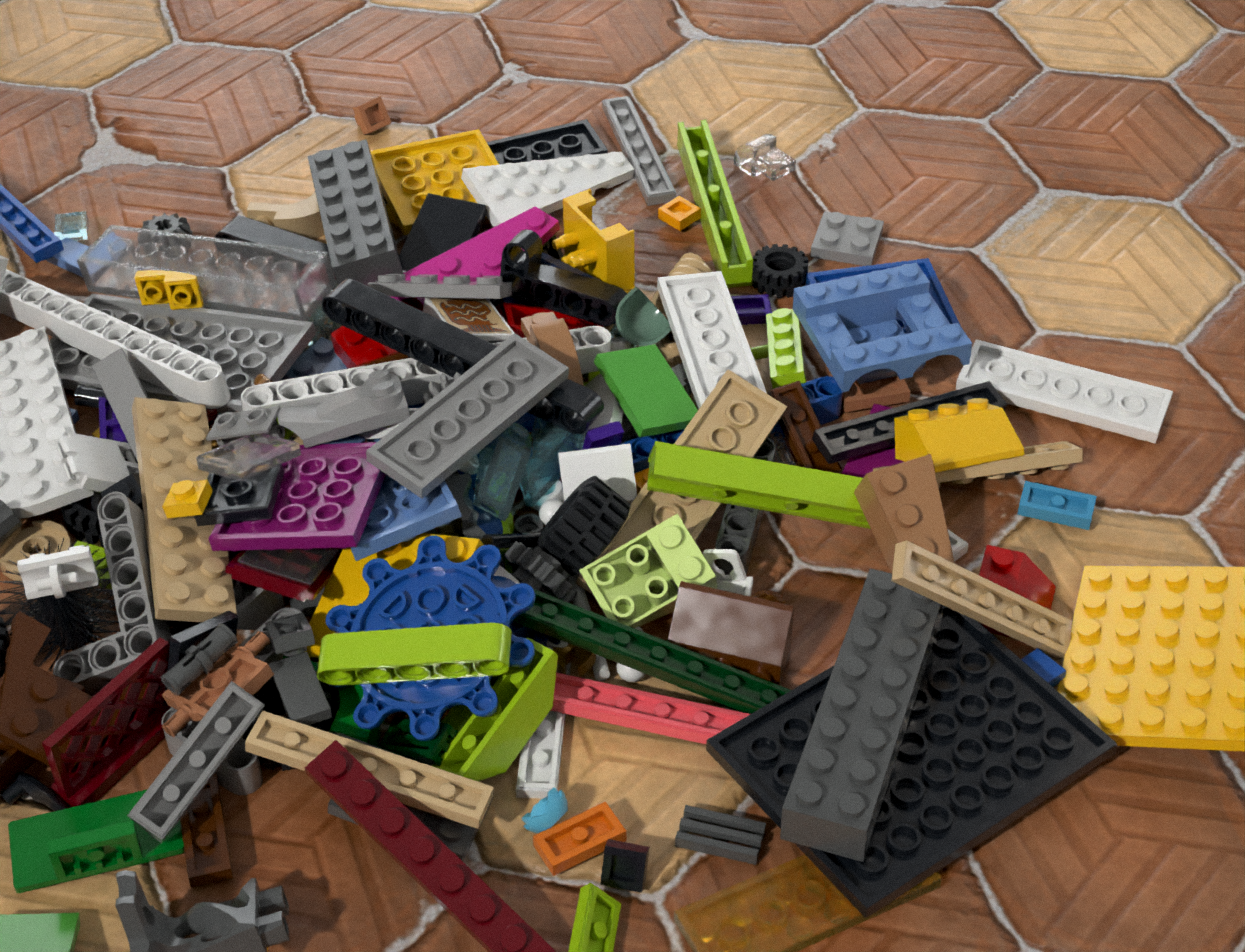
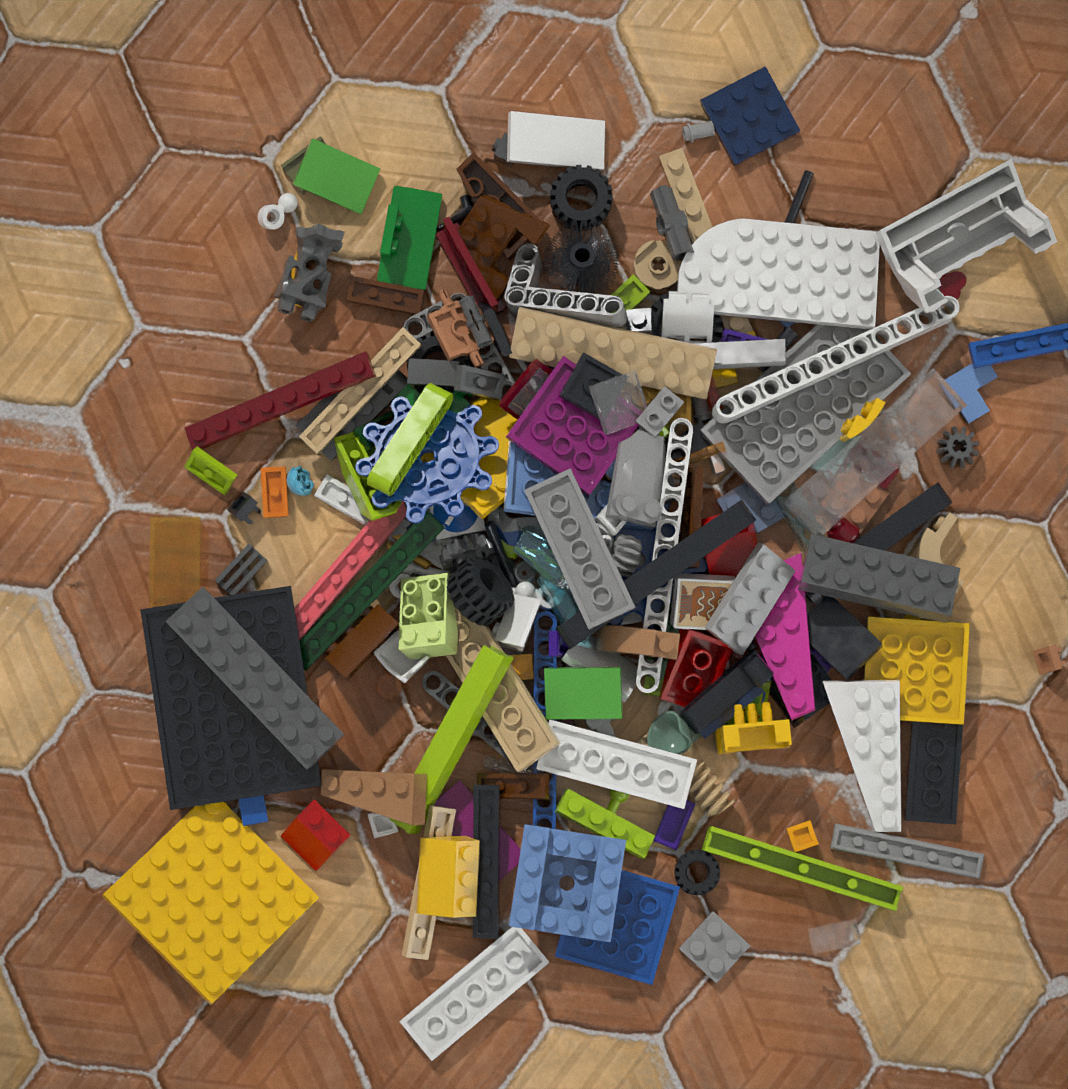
camera: 110 degrees right, 40 degrees up
white hips [17,545,99,600] -> none
clear light blue plate [54,211,89,241] -> none
light grey slope [127,681,265,843] -> none
yellow plate [162,479,213,518] -> none
tan plate [891,540,1072,659] -> none
dark azure plate [1017,481,1097,530] -> none

